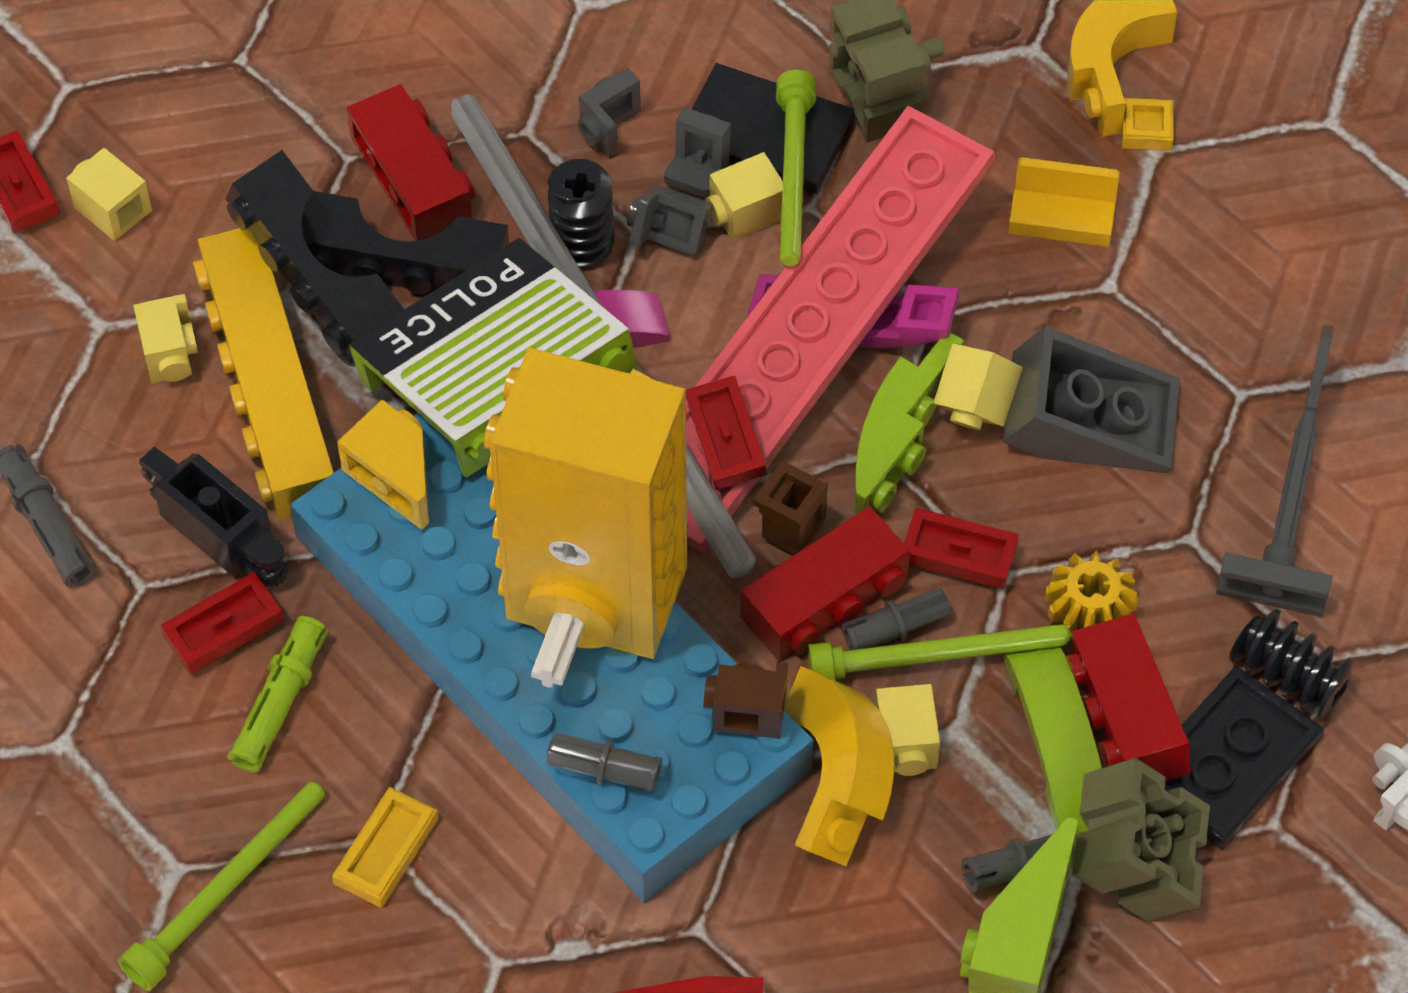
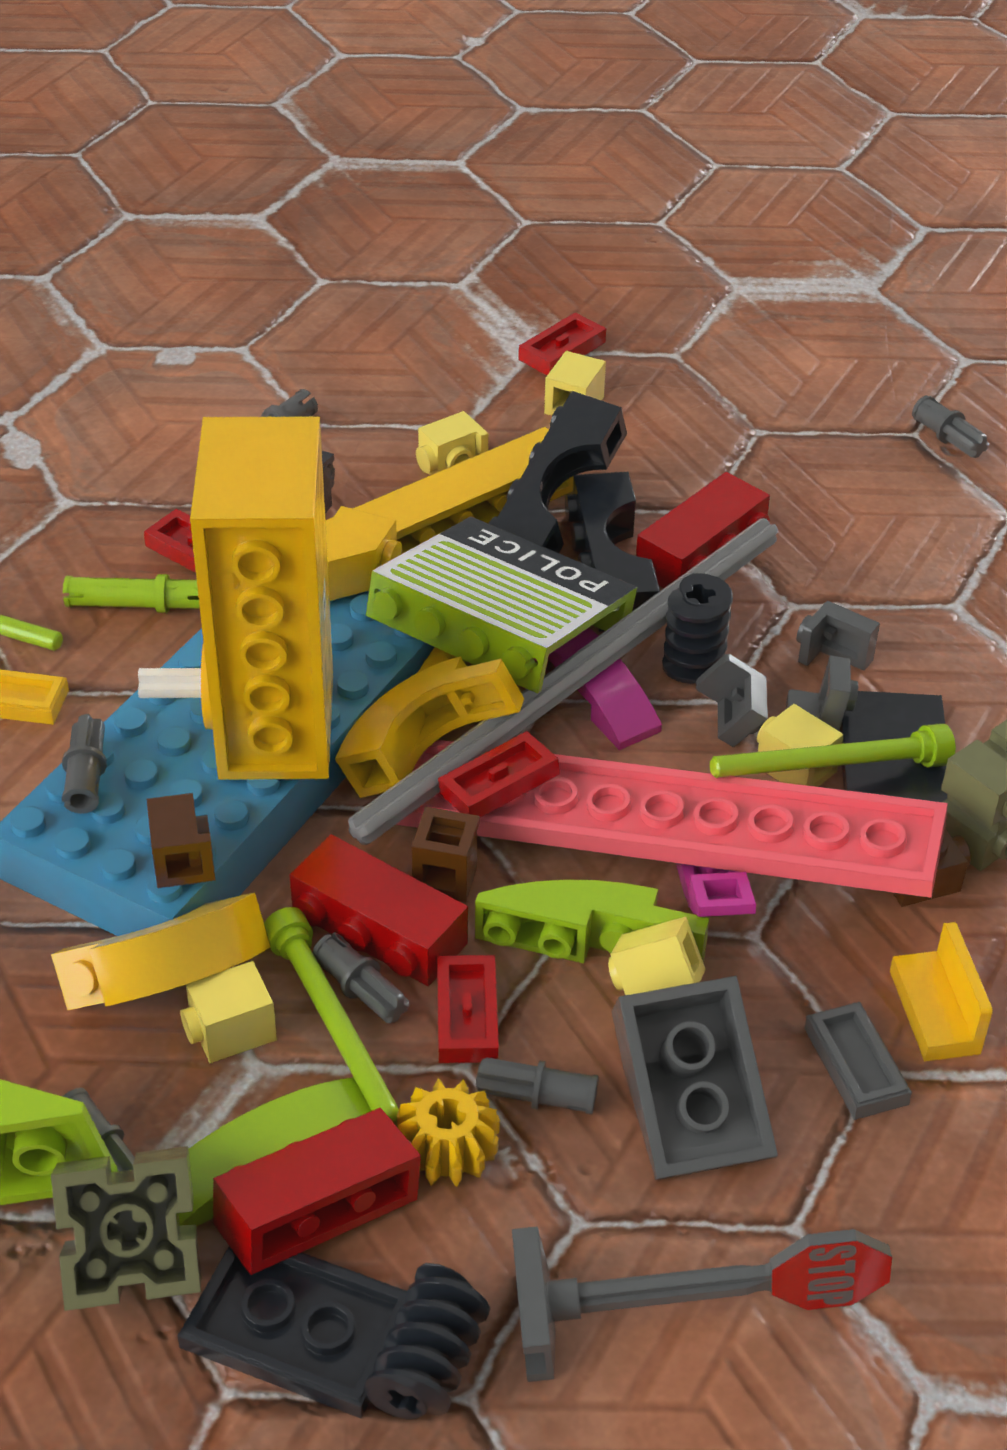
camera: 70 degrees right, 15 degrees down
none -> dark grey axle [476,1058,599,1115]
none -> dark grey tile [804,1002,912,1120]

